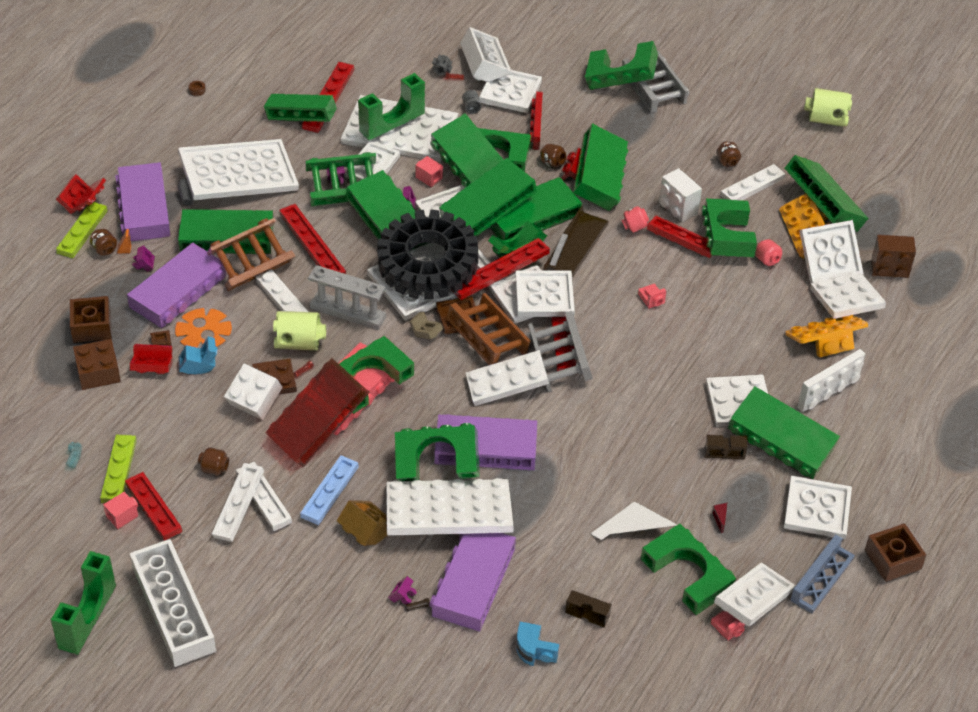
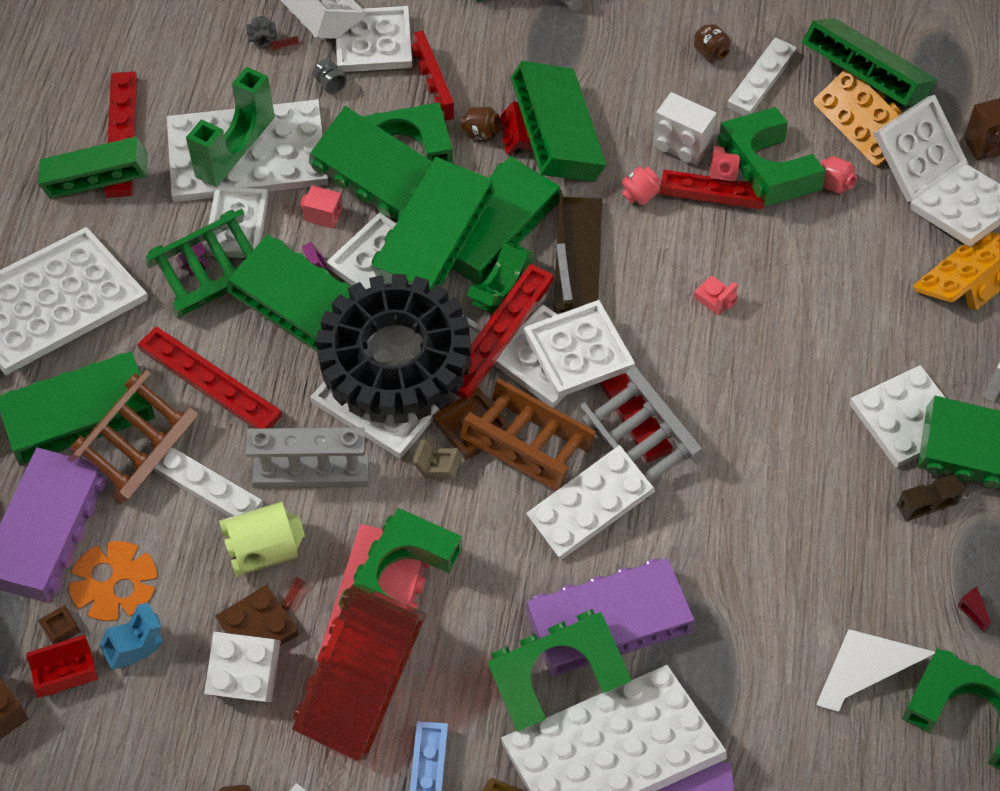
camera: 20 degrees left, 10 degrees up
none -> coral bracket [709,146,740,181]

